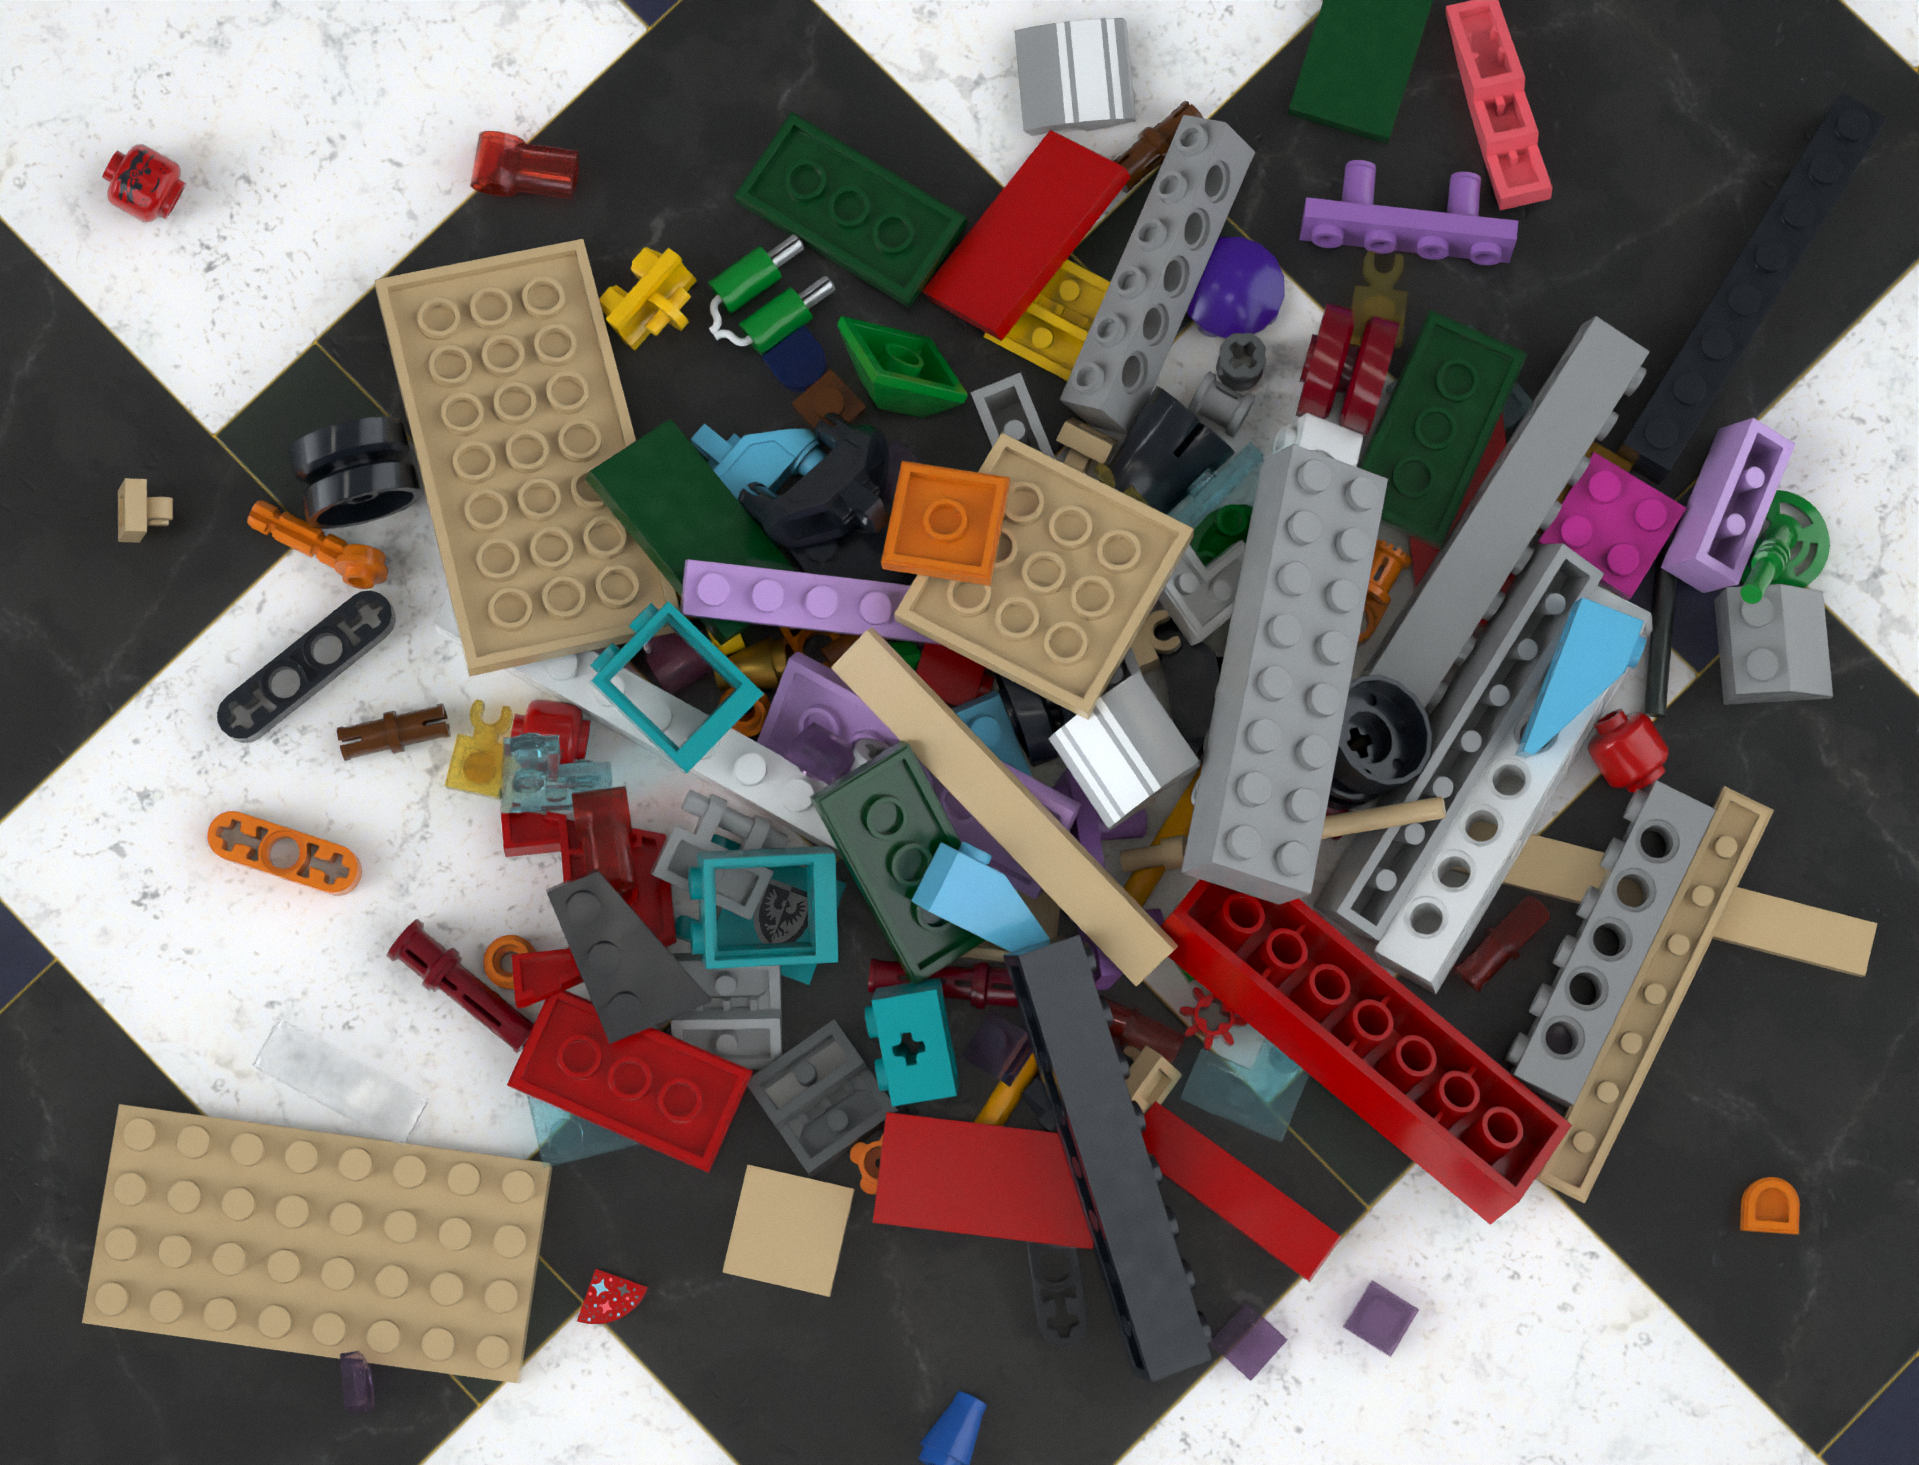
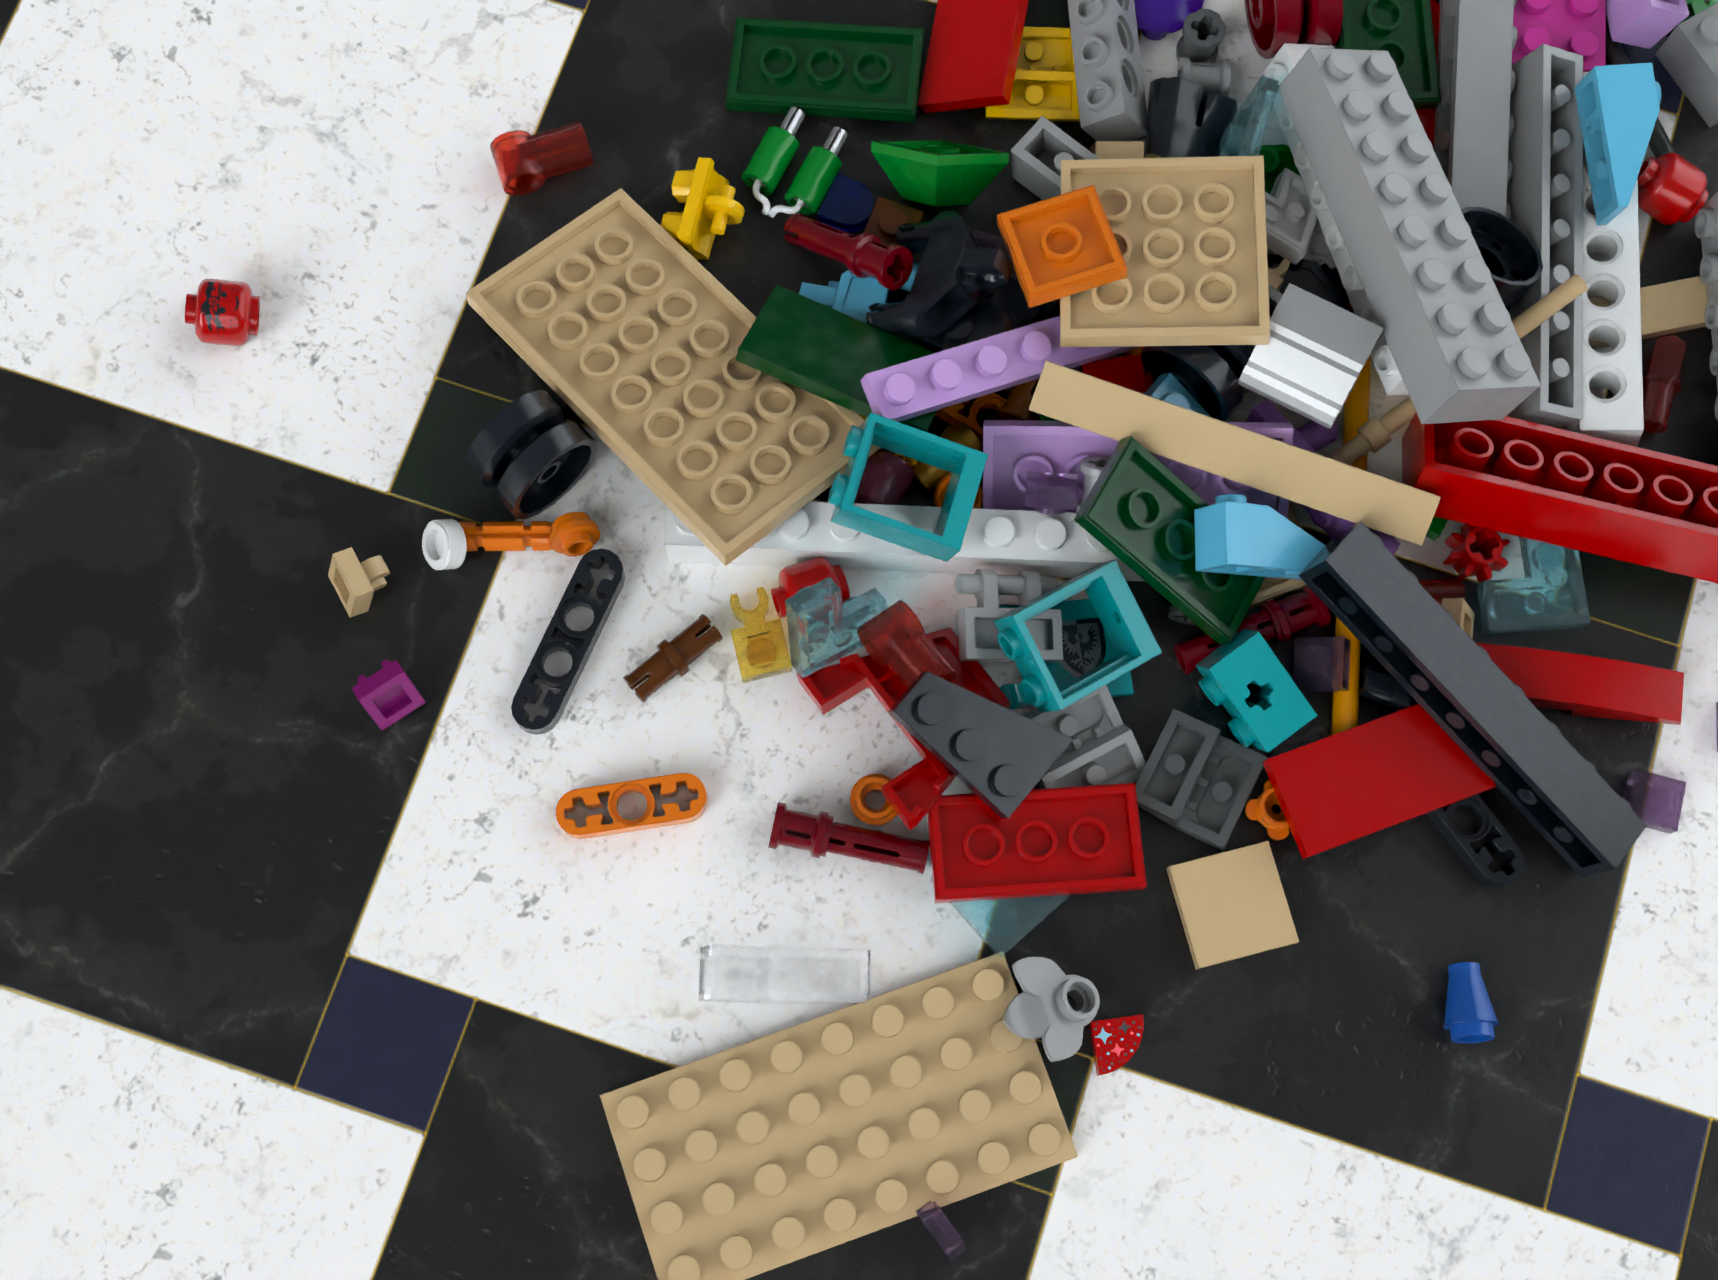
camera: 35 degrees left, 5 degrees down
none -> magenta tile [352,660,426,731]
none -> white tile [422,519,467,570]
none -> dark red pin [784,213,913,290]
none -> light grey plate [1004,957,1100,1062]

